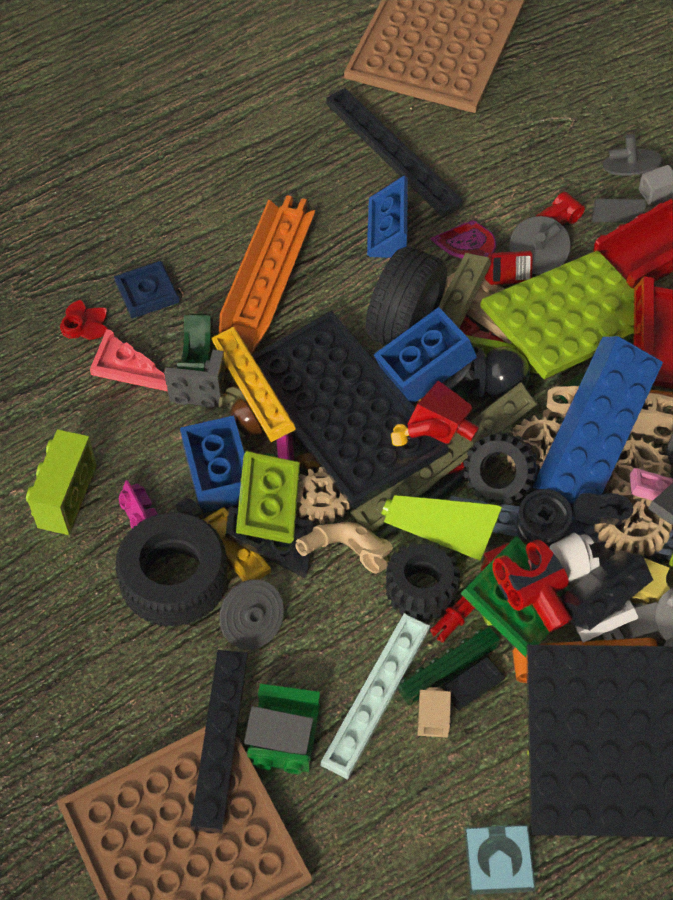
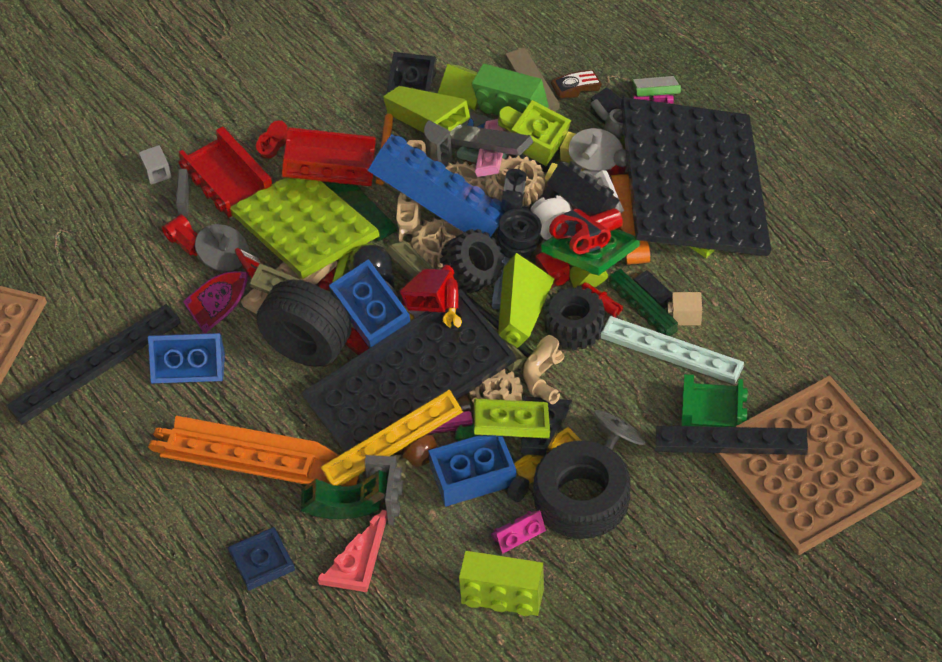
camera: 90 degrees left, 5 degrees down
red plate [60,300,108,340] -> none
dark grey brick [244,706,313,755] -> none
tile [464,825,536,895] -> none
dark grey shield [603,134,662,176] -> none

